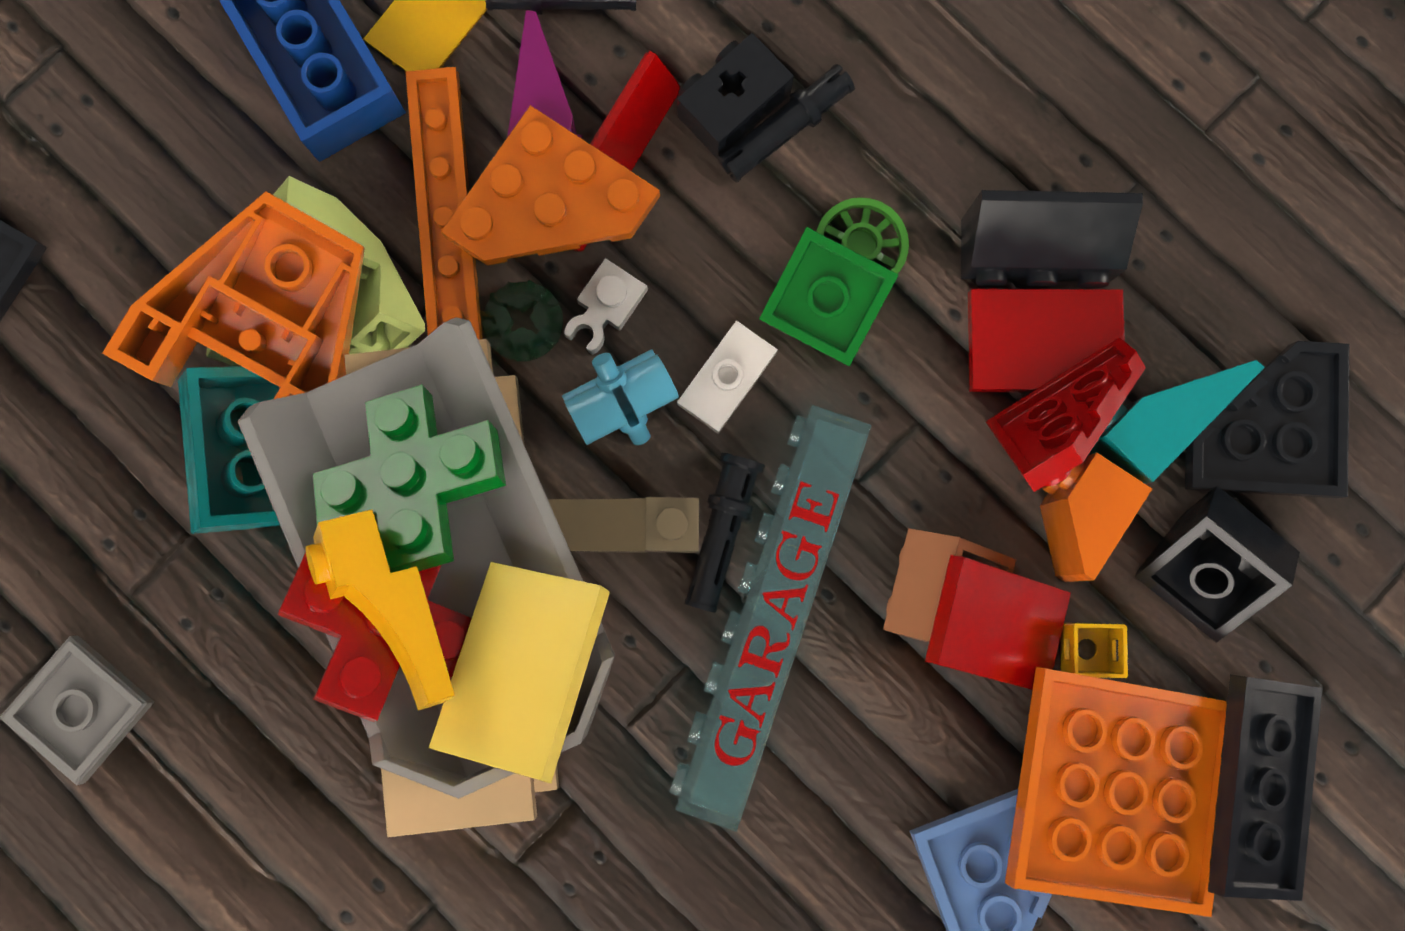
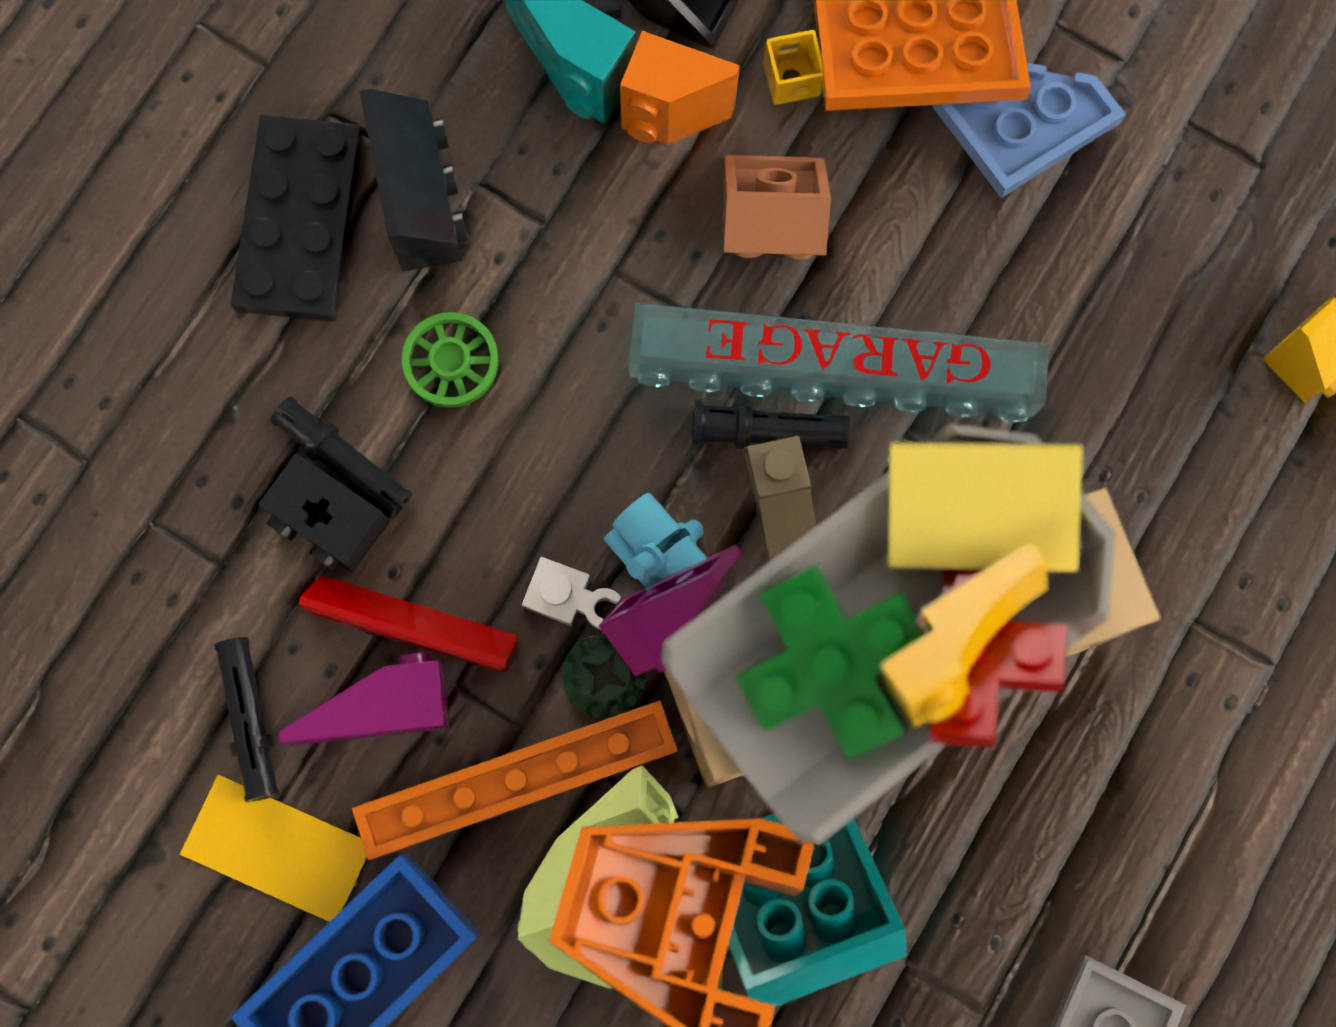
camera: 105 degrees left, 5 degrees down
orange plate [441,105,660,266] -> none
white plate [677,320,778,434] -> none
green plate [759,227,899,367] -> none
red tile [925,555,1071,690] -> none
red tile [968,289,1125,392] -> none
red plate [985,337,1146,492] -> none
none -> black plate [230,115,363,322]
none -> magenta slope [598,545,742,676]

